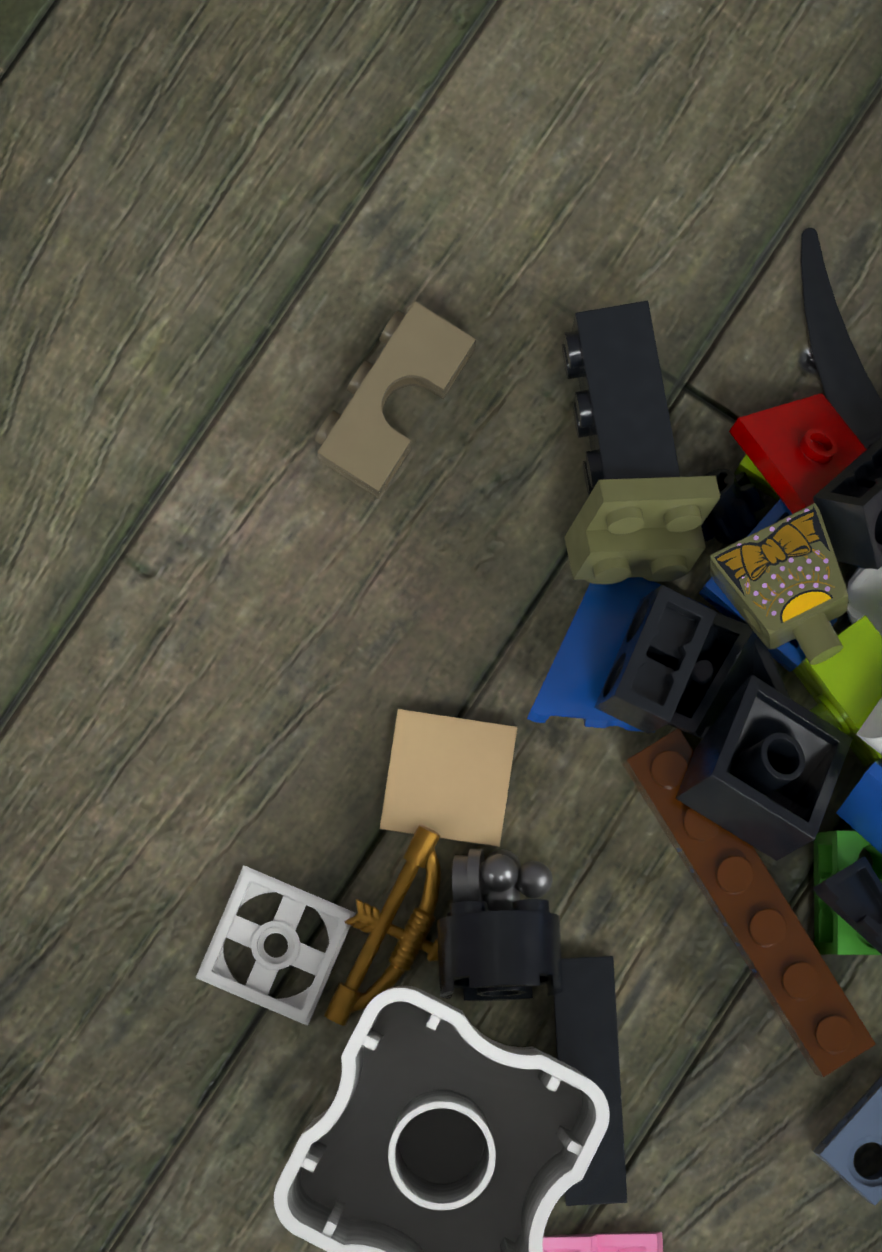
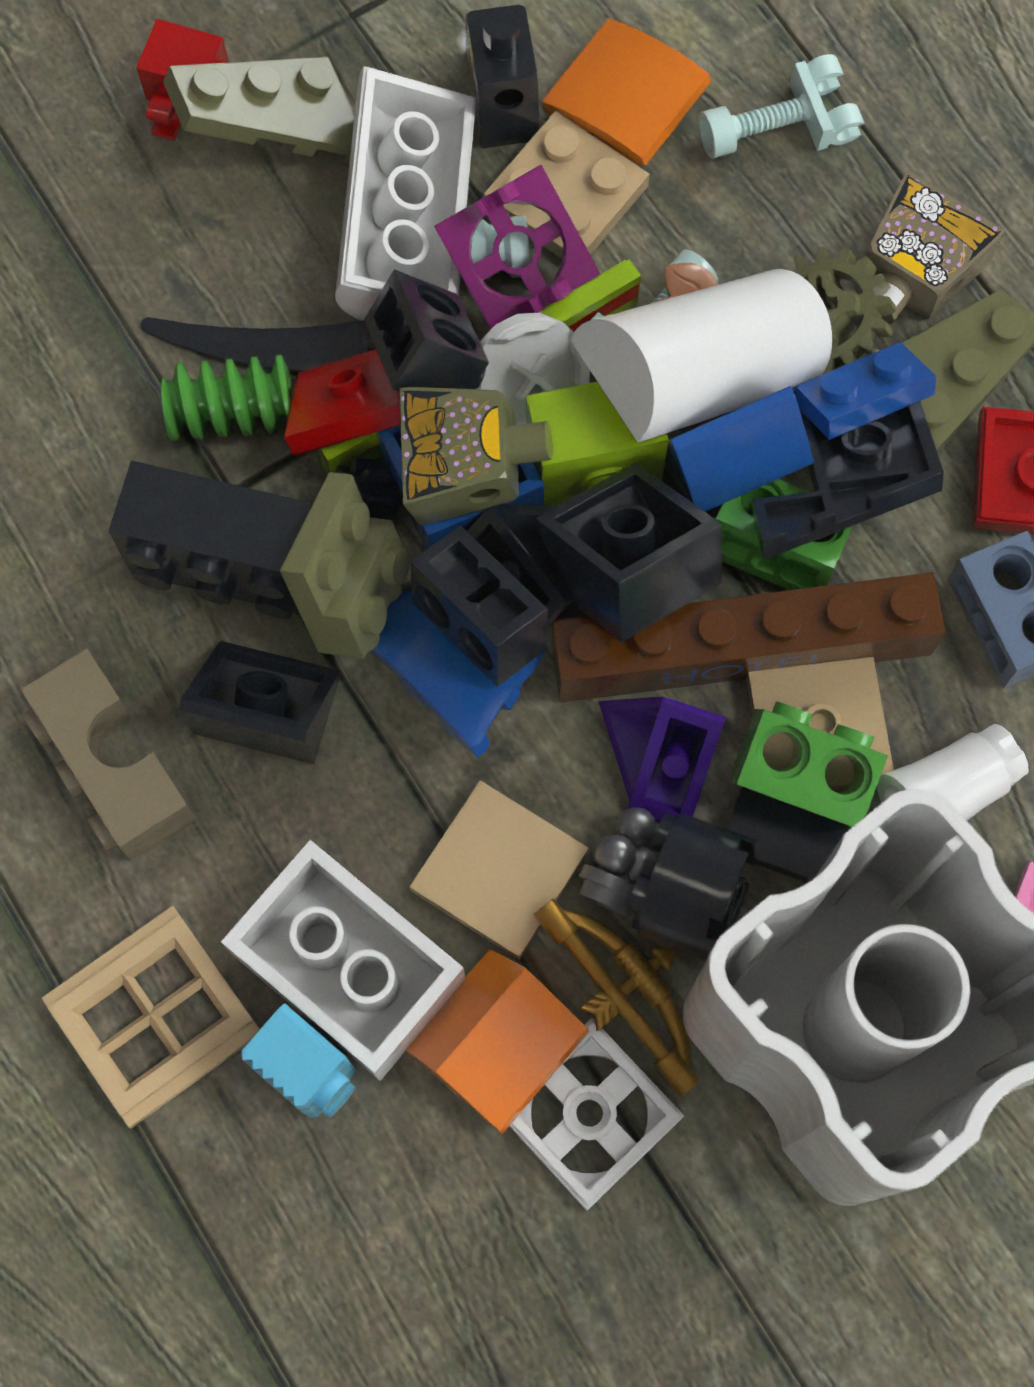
camera: 65 degrees left, 10 degrees down
none -> tan piece [42,906,260,1128]
none -> bright green piece [161,355,292,441]
none -> black slope [179,640,341,764]
none -> white brick [221,840,466,1081]
none -> medium azure brick [242,1003,357,1118]
none -> orange slope [406,949,589,1134]
none -> dark purple slope [598,696,726,820]
none -> bright green brick [728,701,888,827]
none -> tan plate [746,657,894,796]
none -> white plant [877,724,1029,820]

